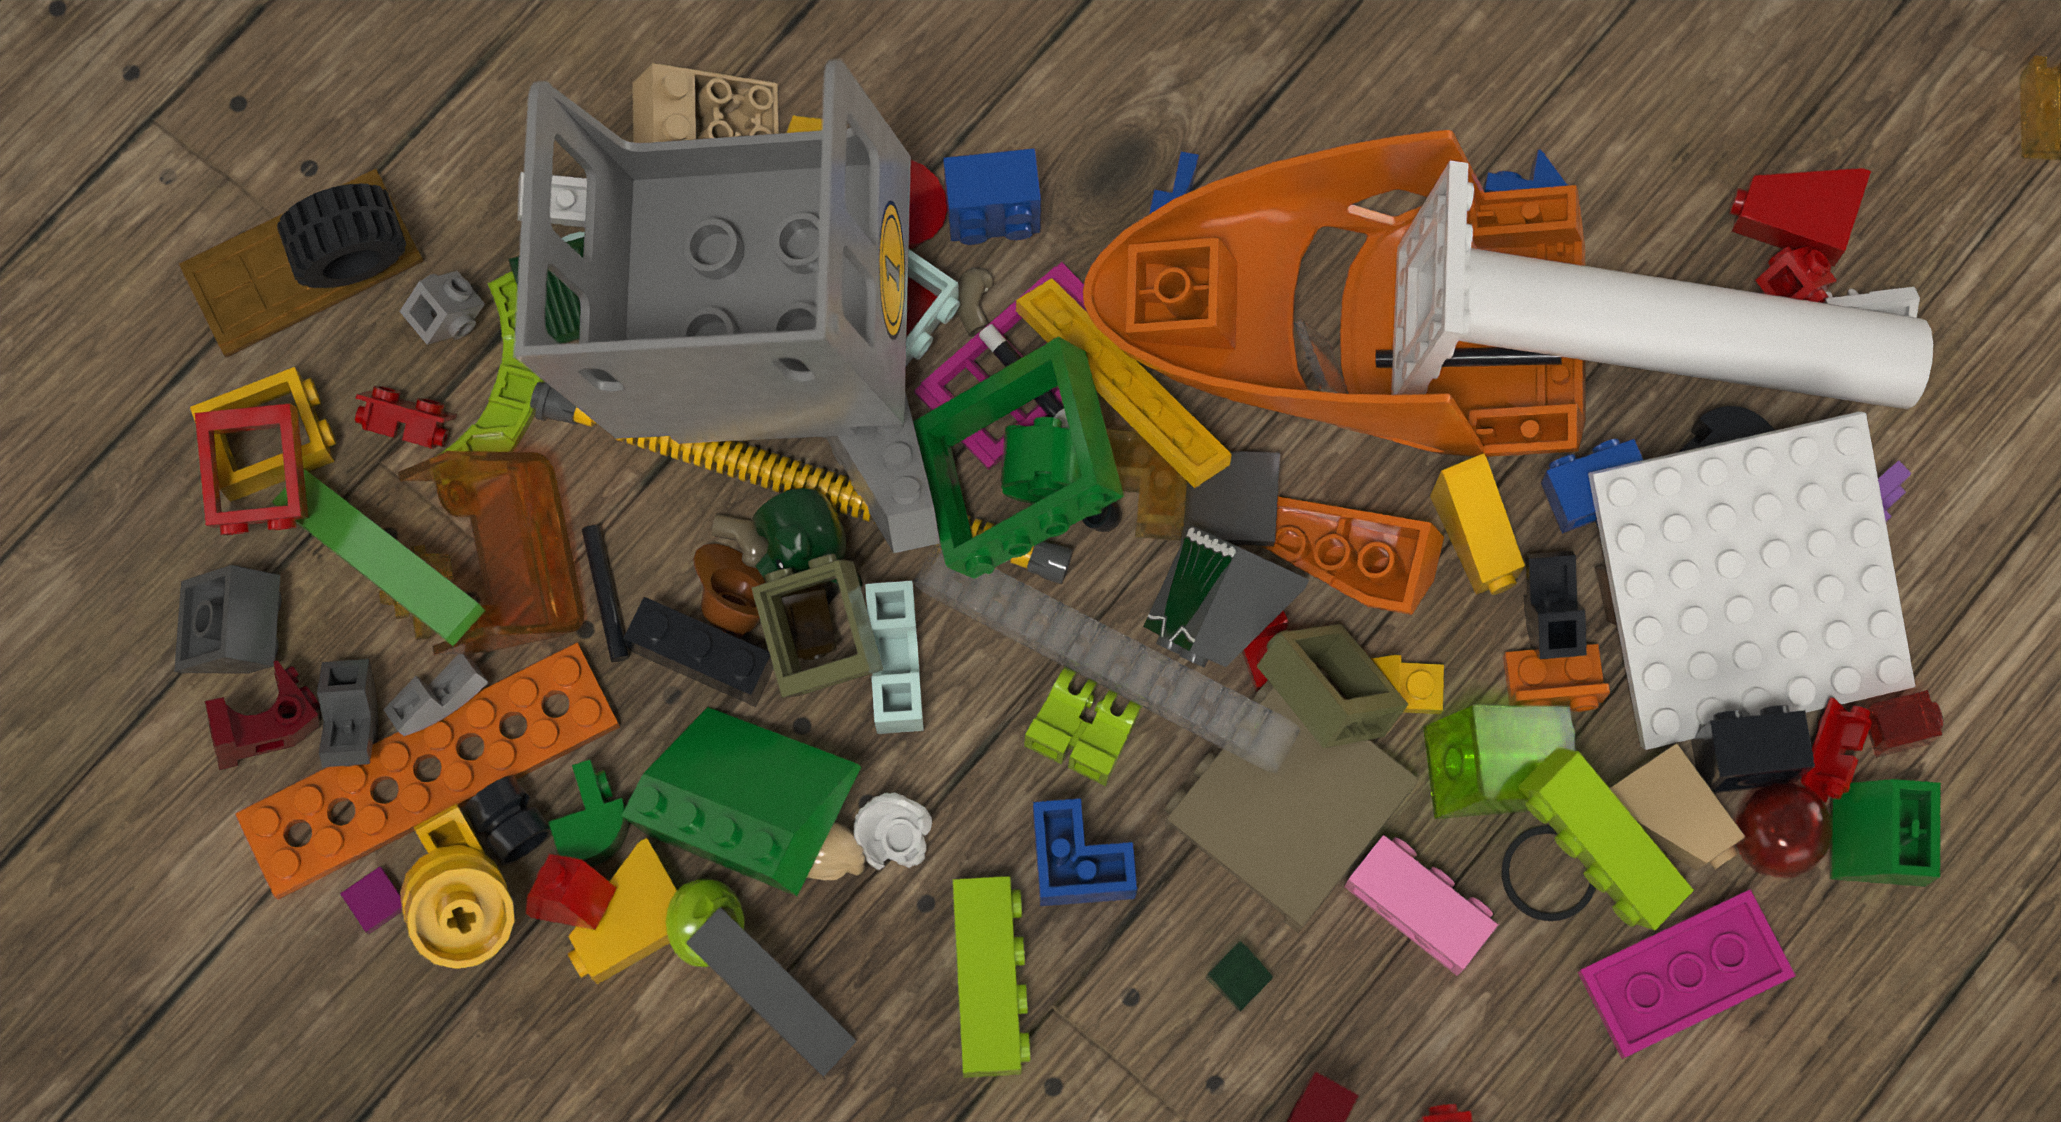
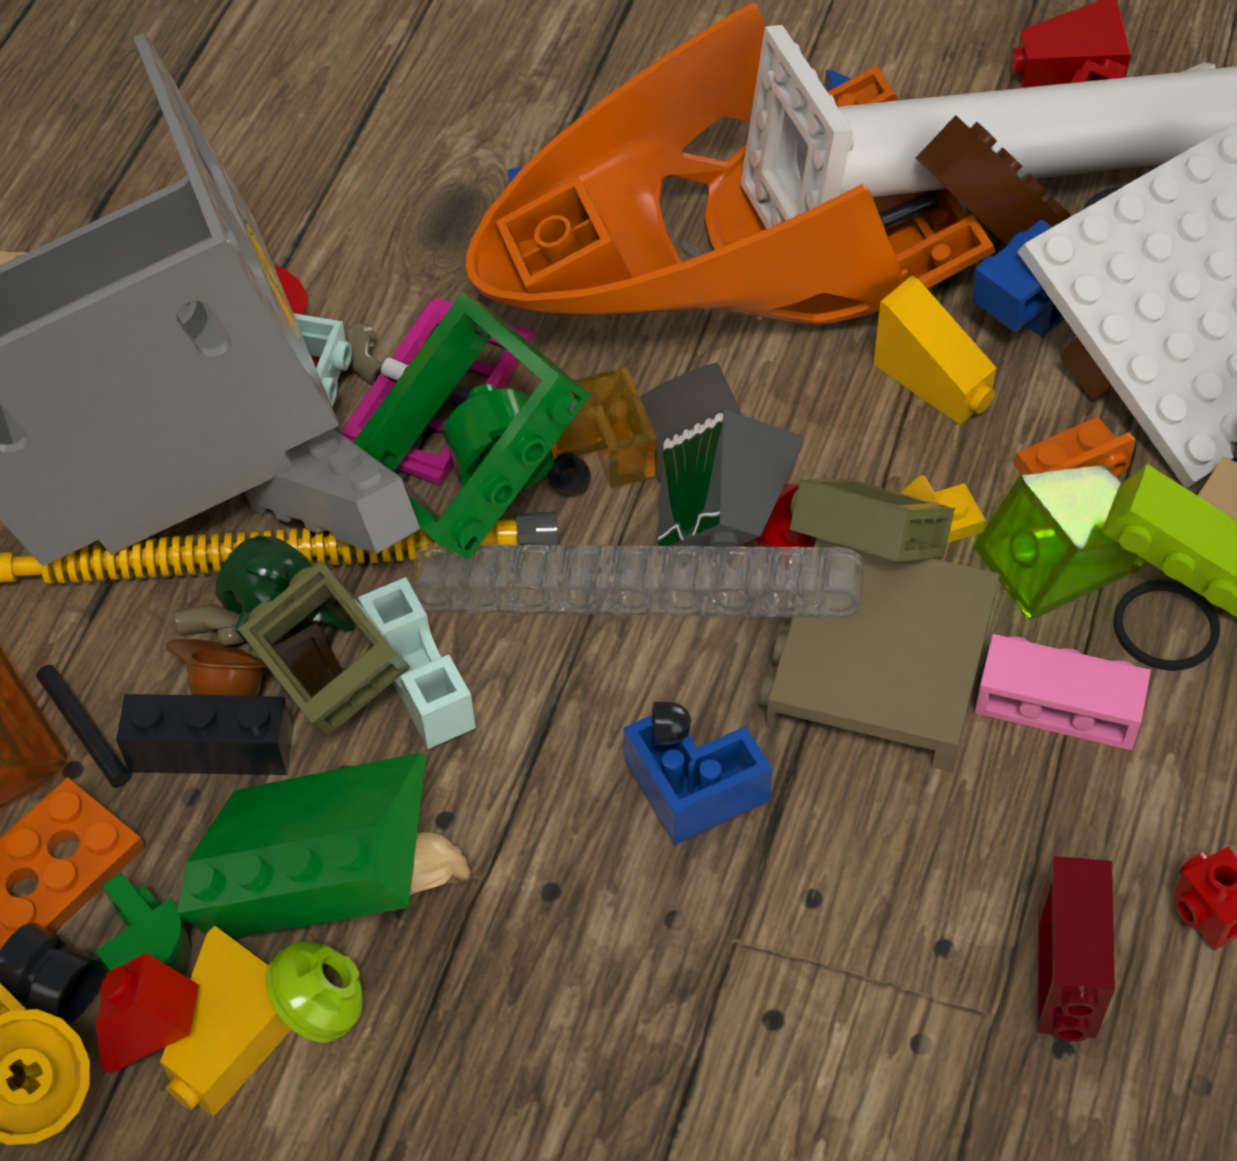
camera: 20 degrees left, 20 degrees down
dark grey slope [685,907,857,1077] -> none
white hair [854,792,932,870] -> none
blue brick [943,148,1041,245] -> none
lime brick [953,876,1031,1078] -> none
yellow plate [1016,278,1232,488] -> none
lime legs [1024,666,1143,787] -> none
clear green slope [1206,940,1274,1012] -> none
orange wedge [1261,497,1444,615] -> none
black brick [1523,550,1587,659] -> none
none -> black hinge [652,701,691,746]
none -> reddish brown brick [915,115,1071,246]

